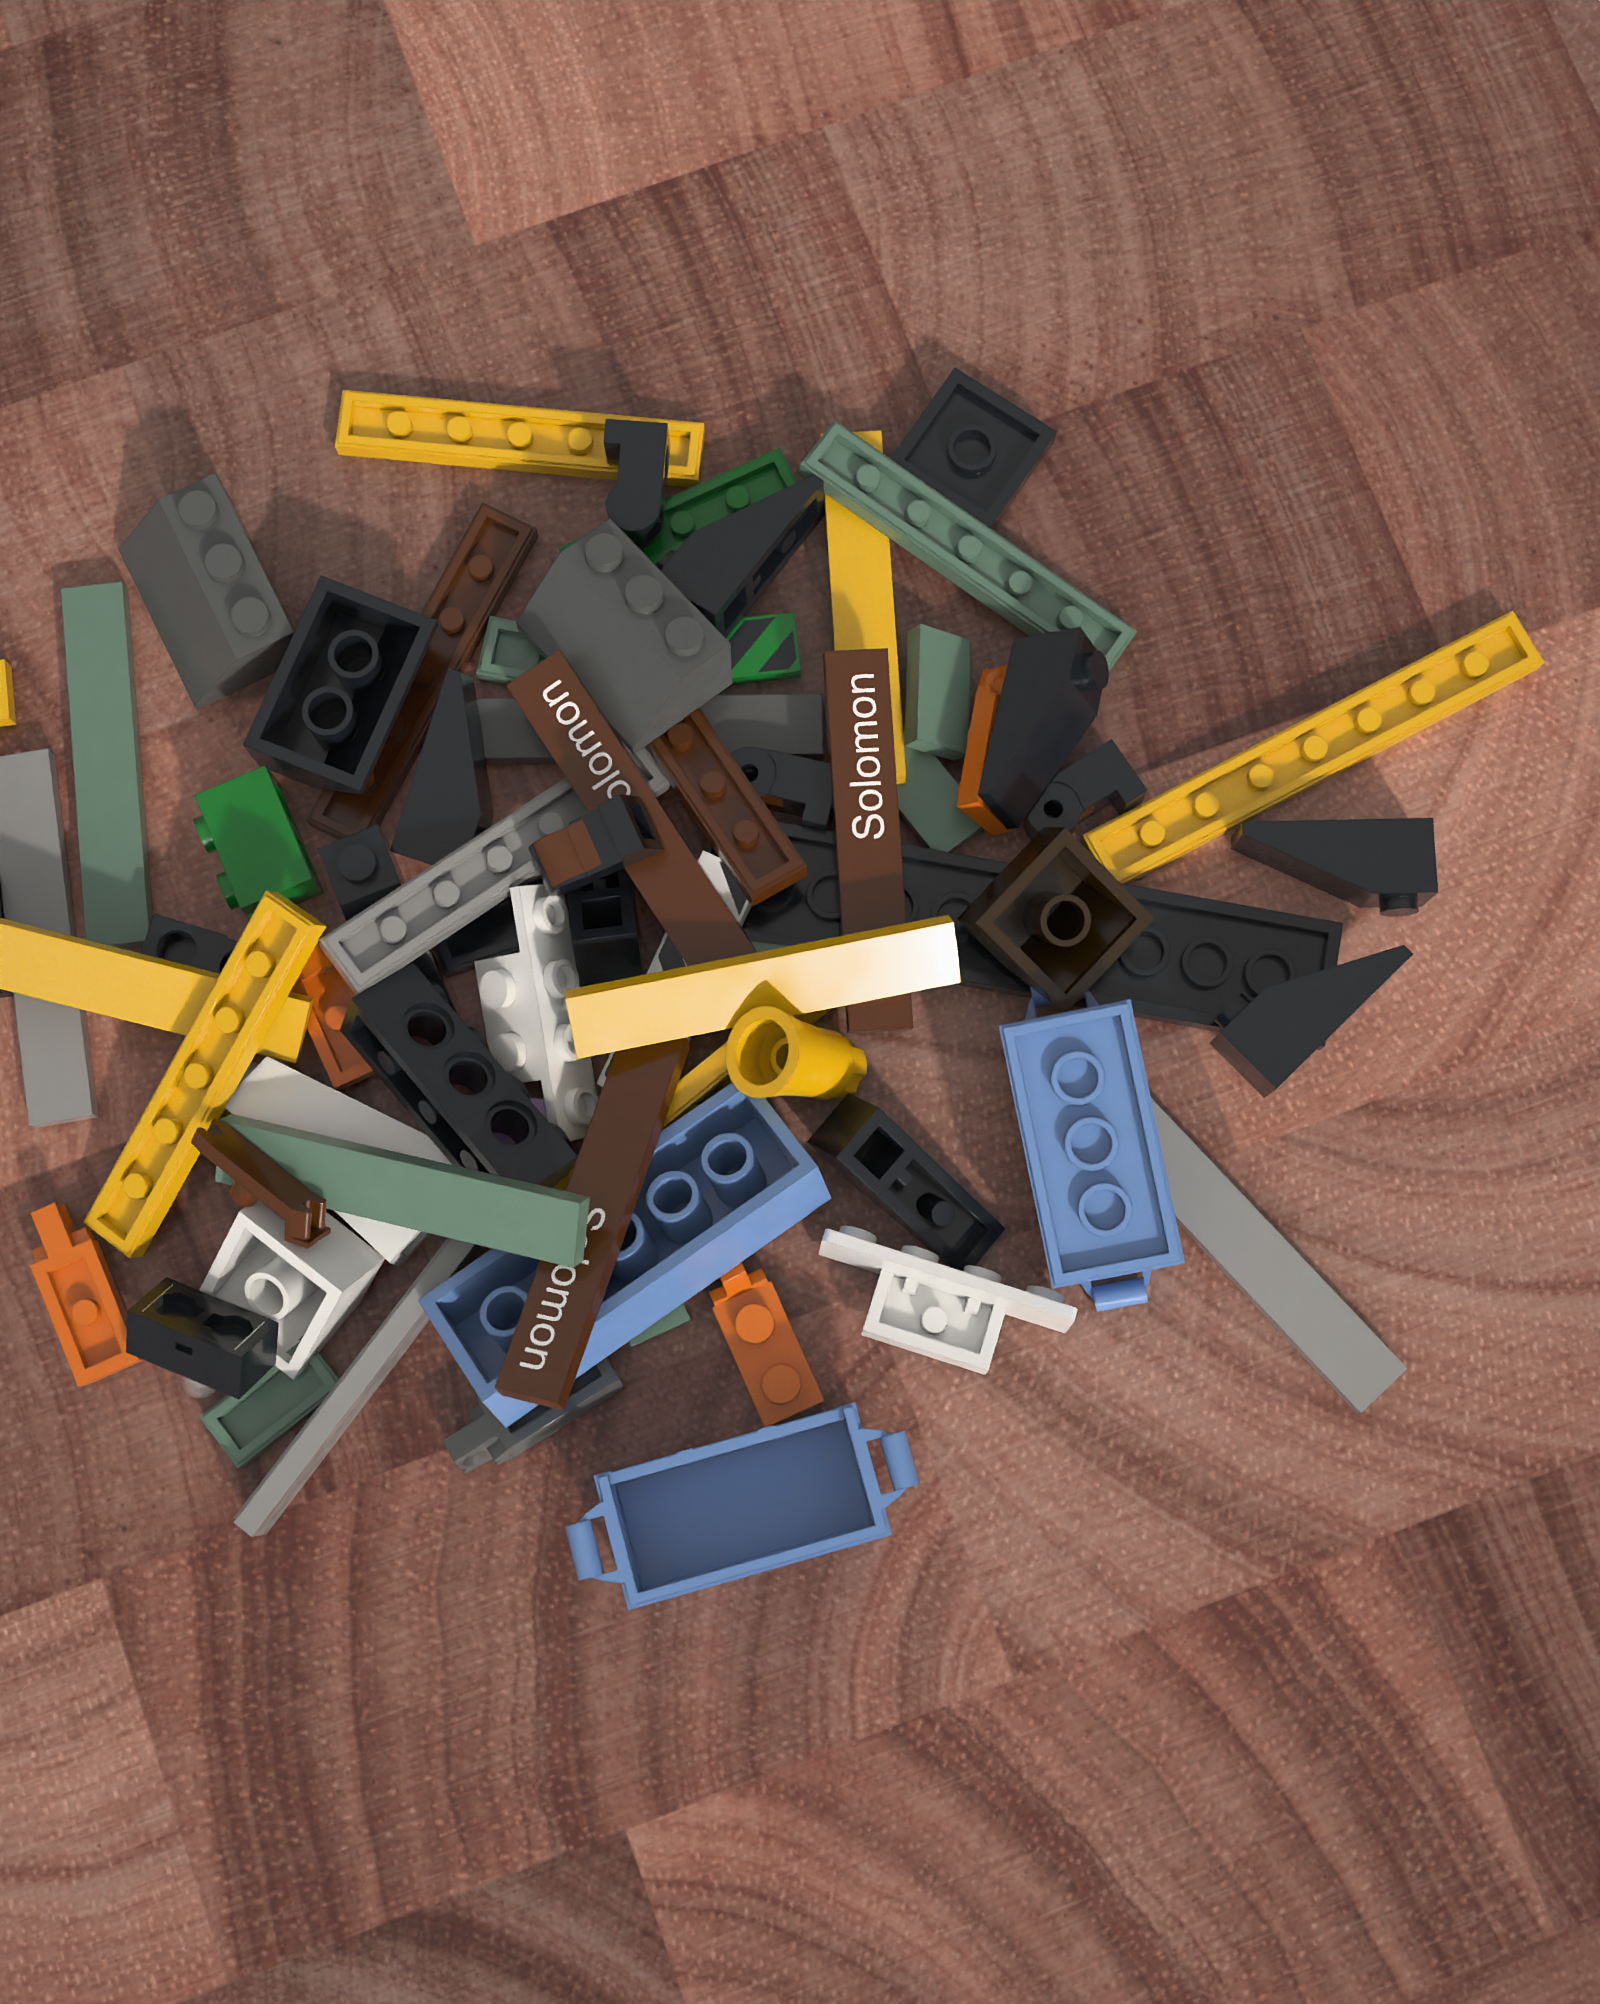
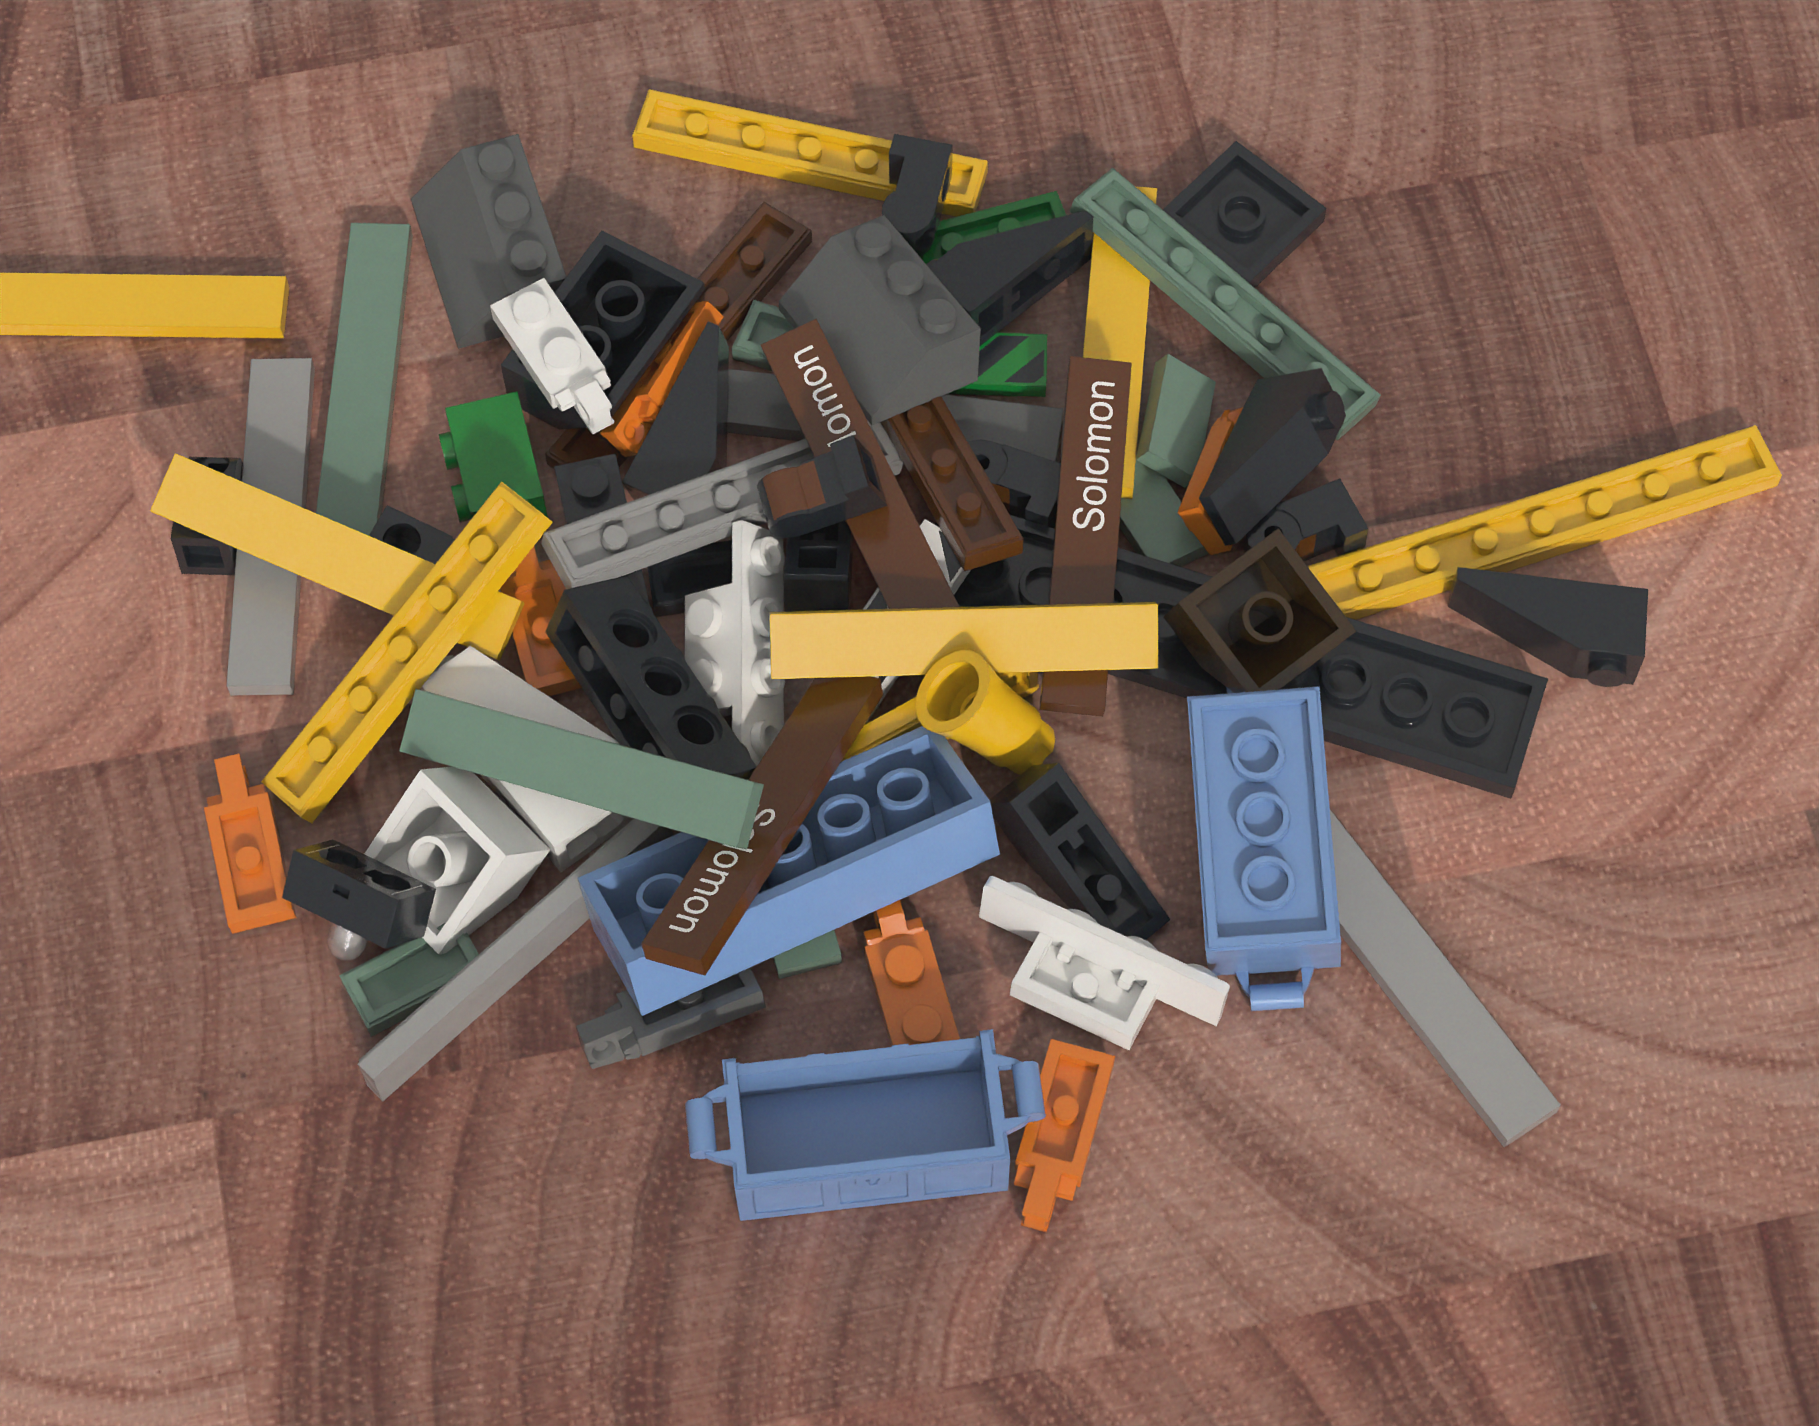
camera: 10 degrees right, 15 degrees down
reddish brown piece [191,1118,331,1249] -> none
black slope [1209,945,1413,1098] -> none
none -> white hinge [490,278,614,435]
none -> orange hinge [600,301,724,457]
none -> orange hinge [1014,1039,1115,1233]

